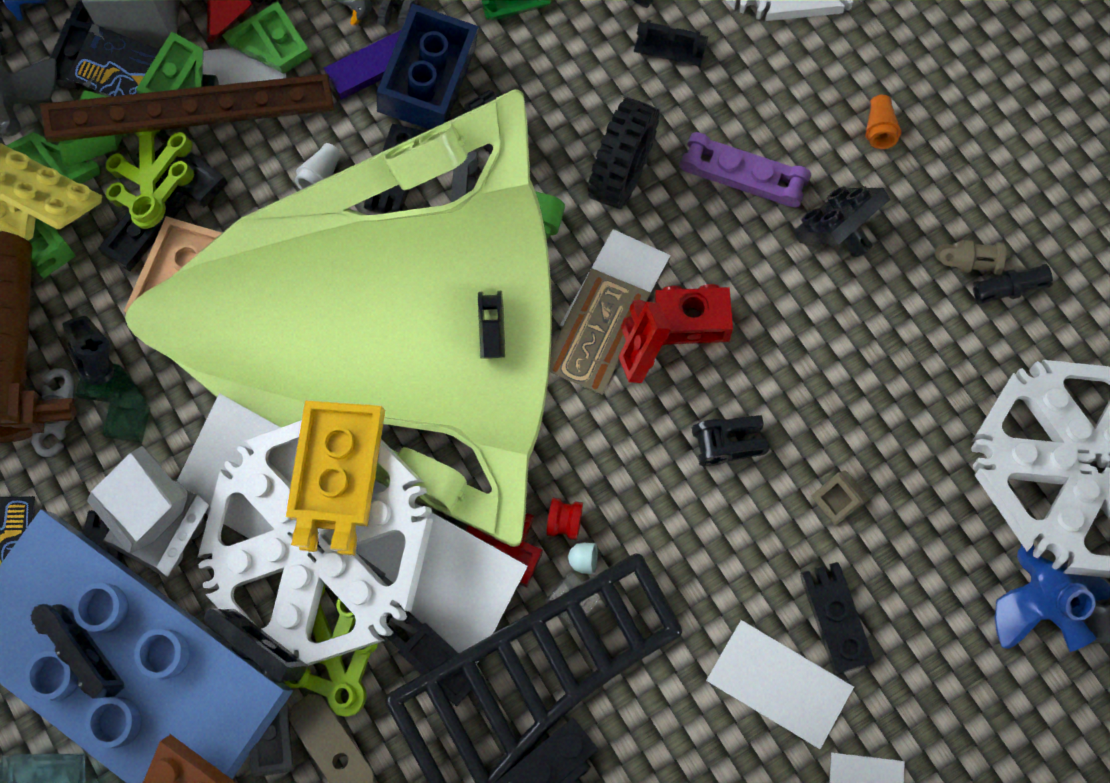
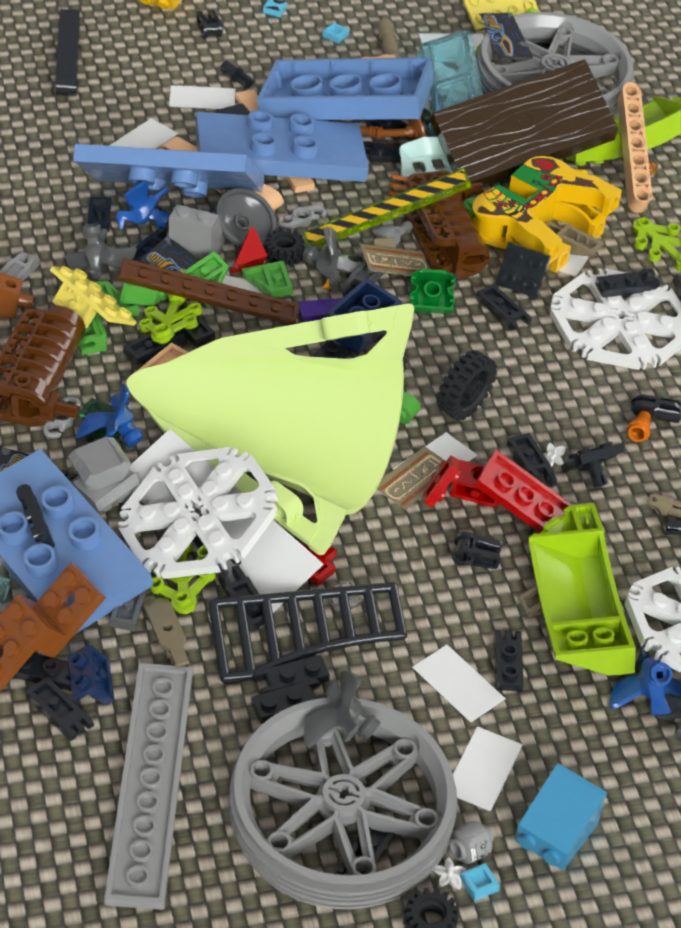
camera: 10 degrees right, 25 degrees down
black piece [62,316,115,385] -> none
black hinge [204,609,308,683] -> none
yellow tile [285,400,385,556] -> none
black bar [478,291,505,359] -> none
red wheel [546,497,583,541] -> none
light aqua hinge [568,542,598,574] -> none
black hinge [634,19,708,67] -> none
medium lavender plate [679,132,811,207] -> none
none -> blue animal [76,384,144,448]
none -> red plate [474,450,572,533]
none -> black hinge [507,433,557,487]
none -> lime slope [529,503,636,676]
none -> white plant [543,442,566,467]
none -> black arm [630,394,681,423]

